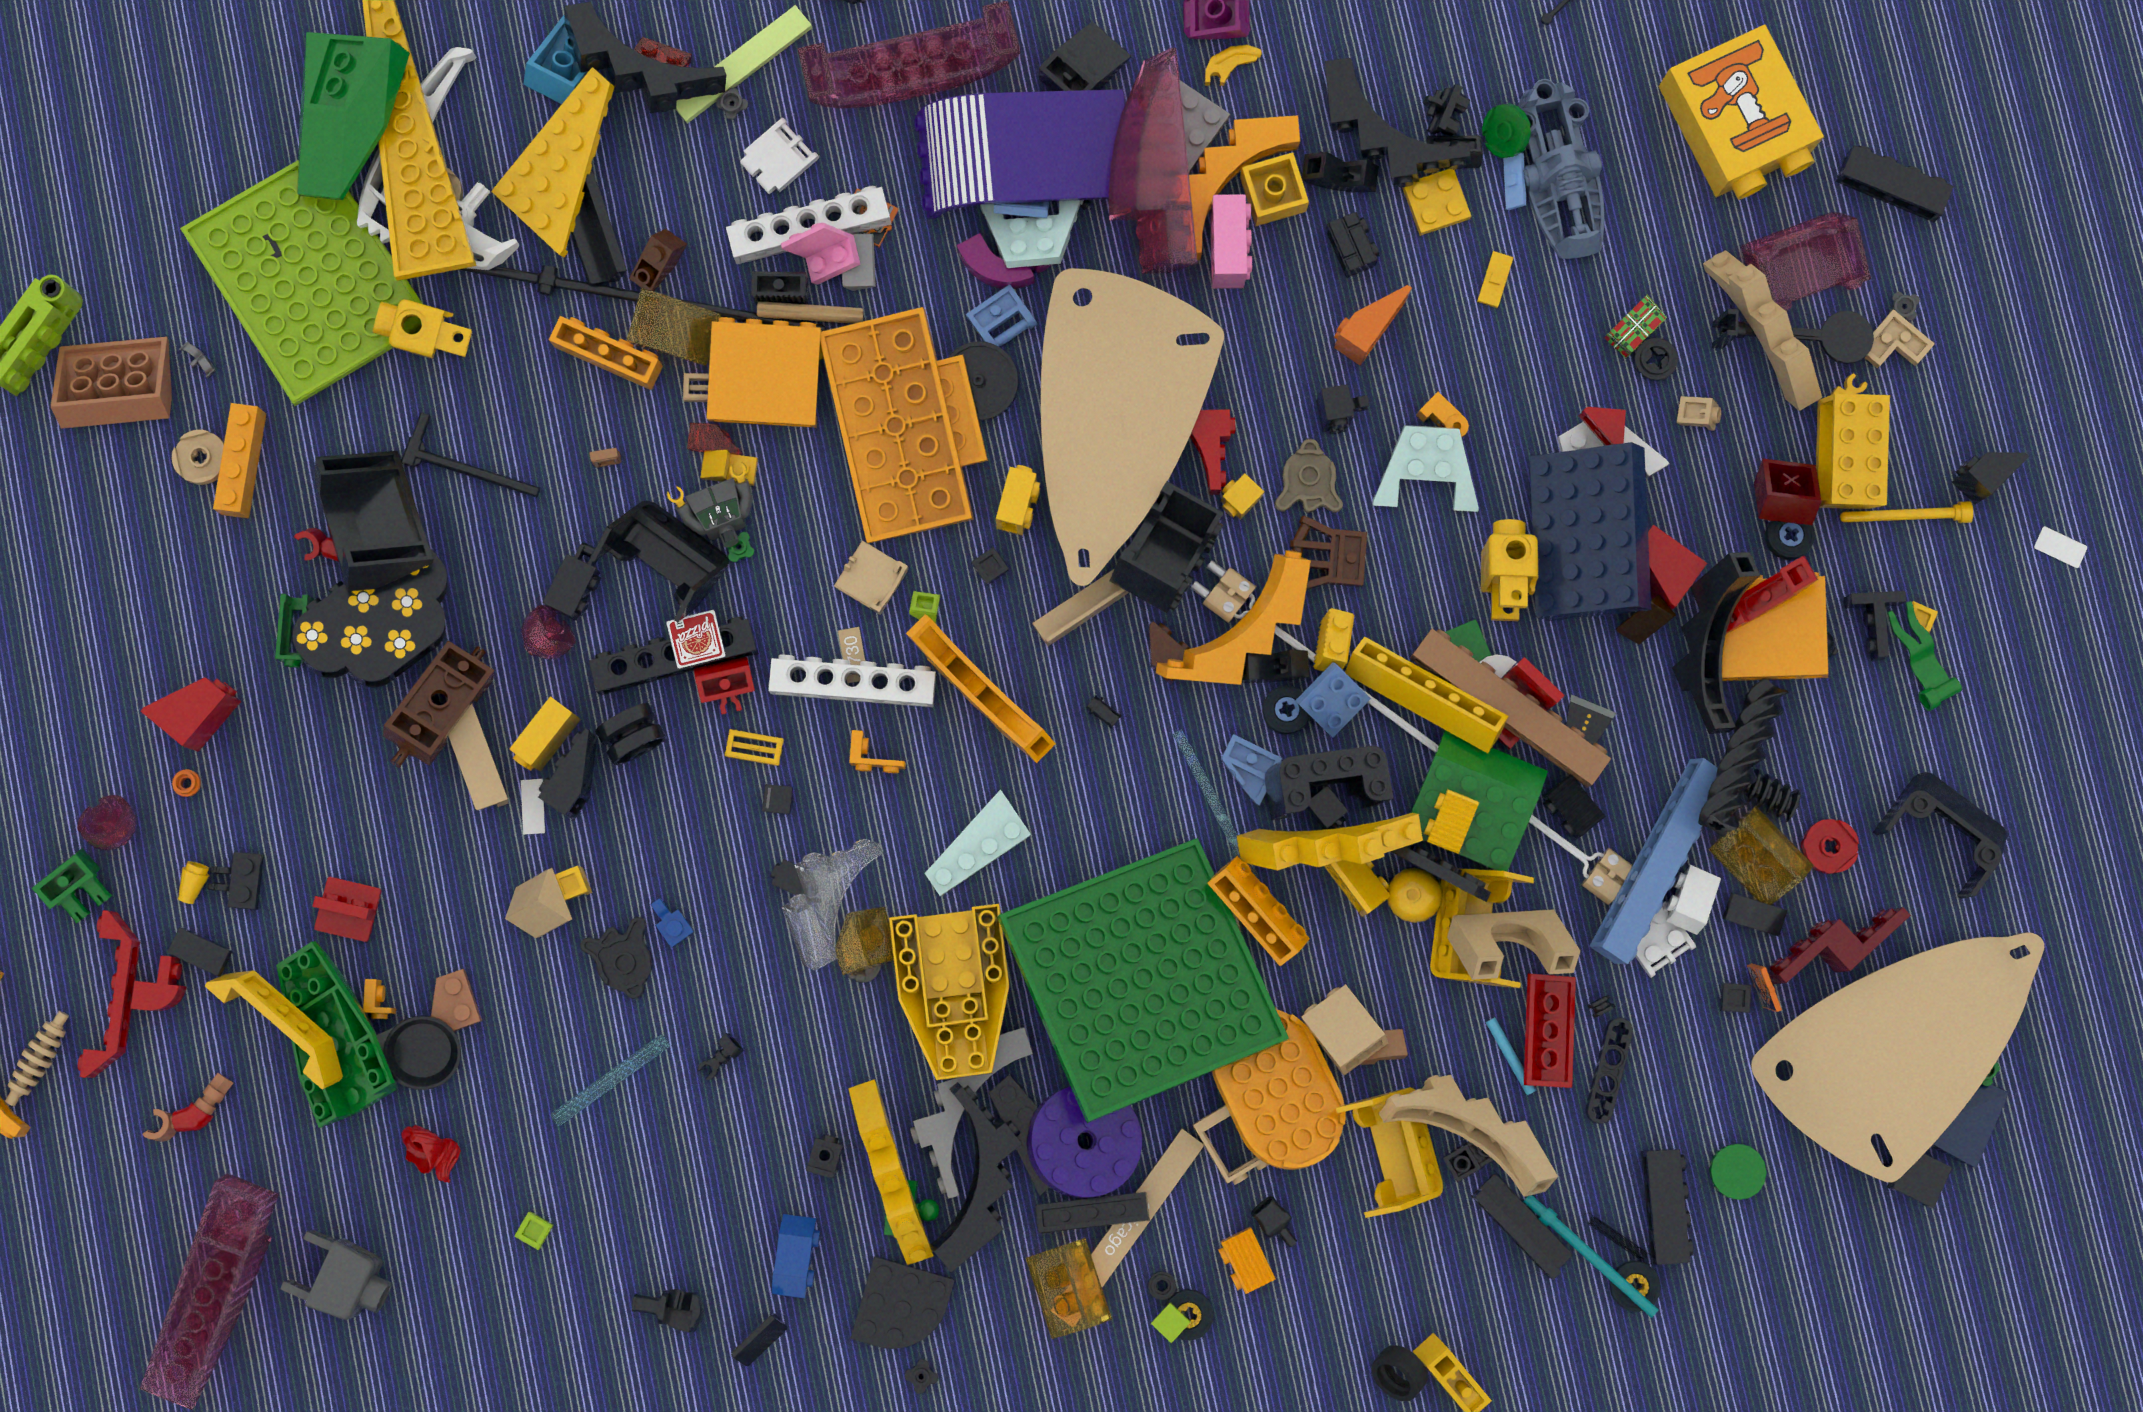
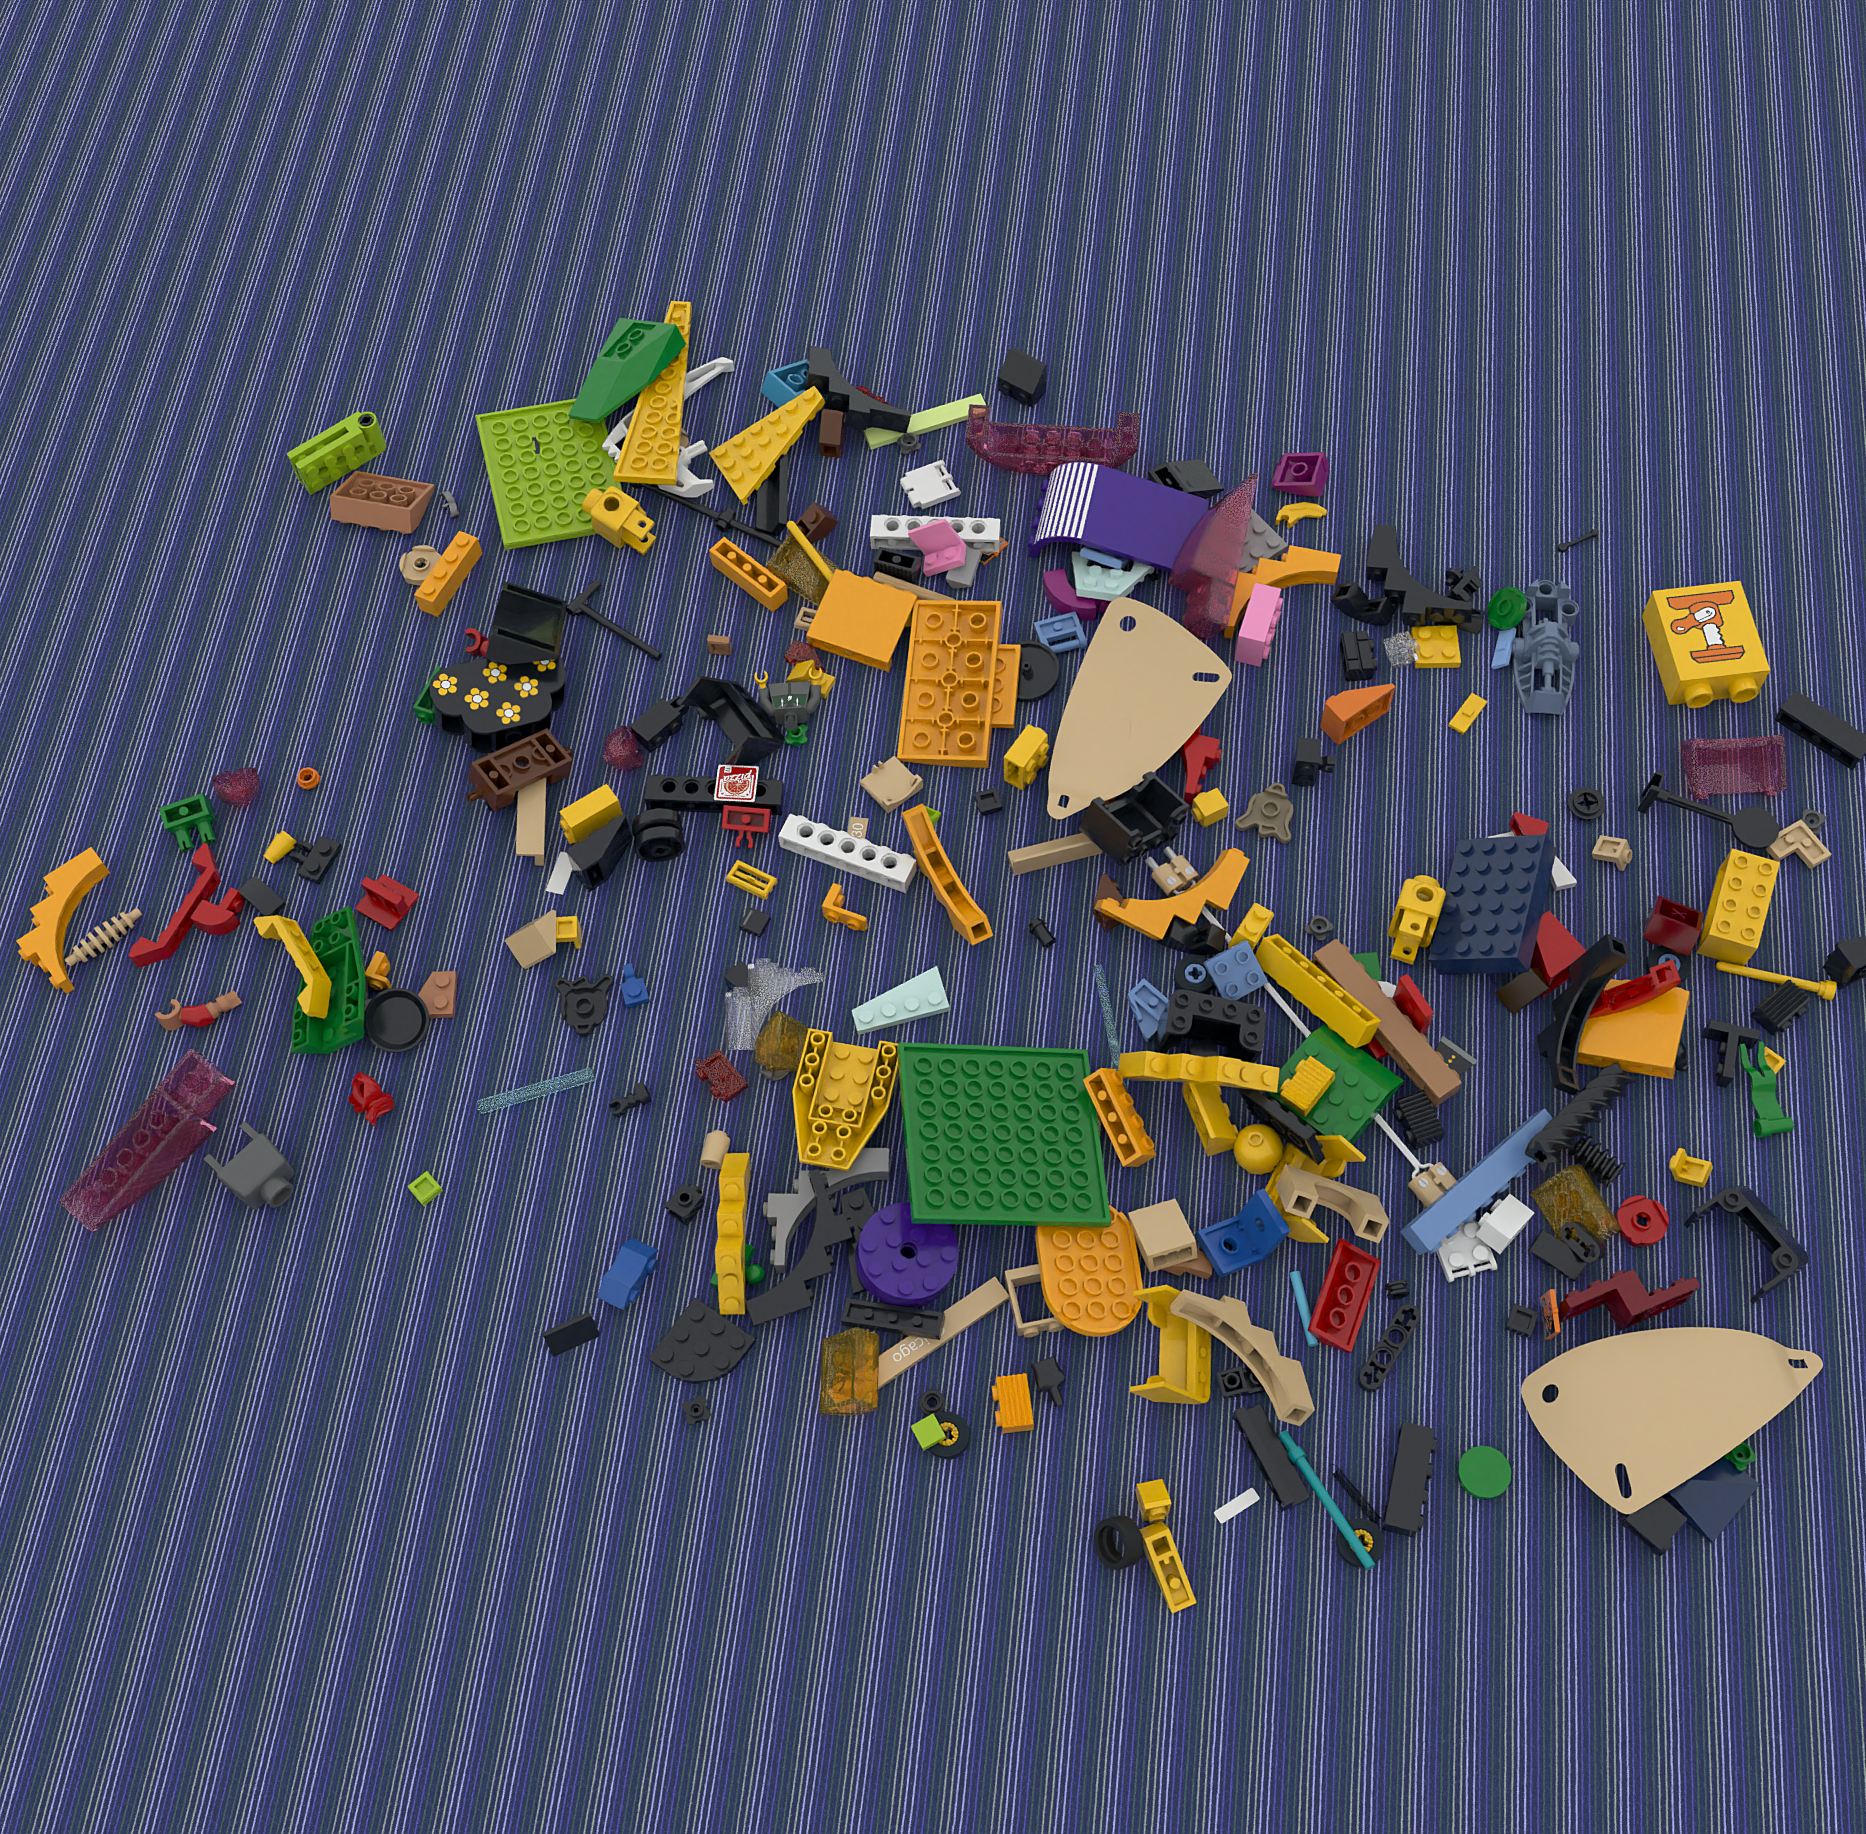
camera: 25 degrees right, 20 degrees down
red slope [141,677,241,752] -> none
black piece [632,1289,704,1332] -> none
yellow brick [1240,152,1309,226] -> none
reddish brown plate [1289,515,1367,591] -> none
light aqua wing [1372,425,1479,512] -> none
light orange leg [1416,392,1469,438] -> none
piece [1604,295,1667,358] -> none
tan arch [1703,250,1822,411] -> none
none -> clear red bracket [694,1049,748,1104]
none -> tan brick [700,1130,731,1170]
none -> yellow piece [787,521,834,583]
none -> reddish brown slope [819,409,846,458]
none -> yellow slope [1135,1479,1171,1523]
none -> blue bracket [1194,1189,1291,1278]
none -> white sticker [1214,1488,1260,1524]
none -> dark grey plate [1305,915,1333,941]
none -> clear brick [1383,631,1420,669]
none -> black beam [1560,1221,1606,1263]
none -> yellow bracket [1669,1148,1713,1188]
none -> black brick [1751,979,1811,1036]

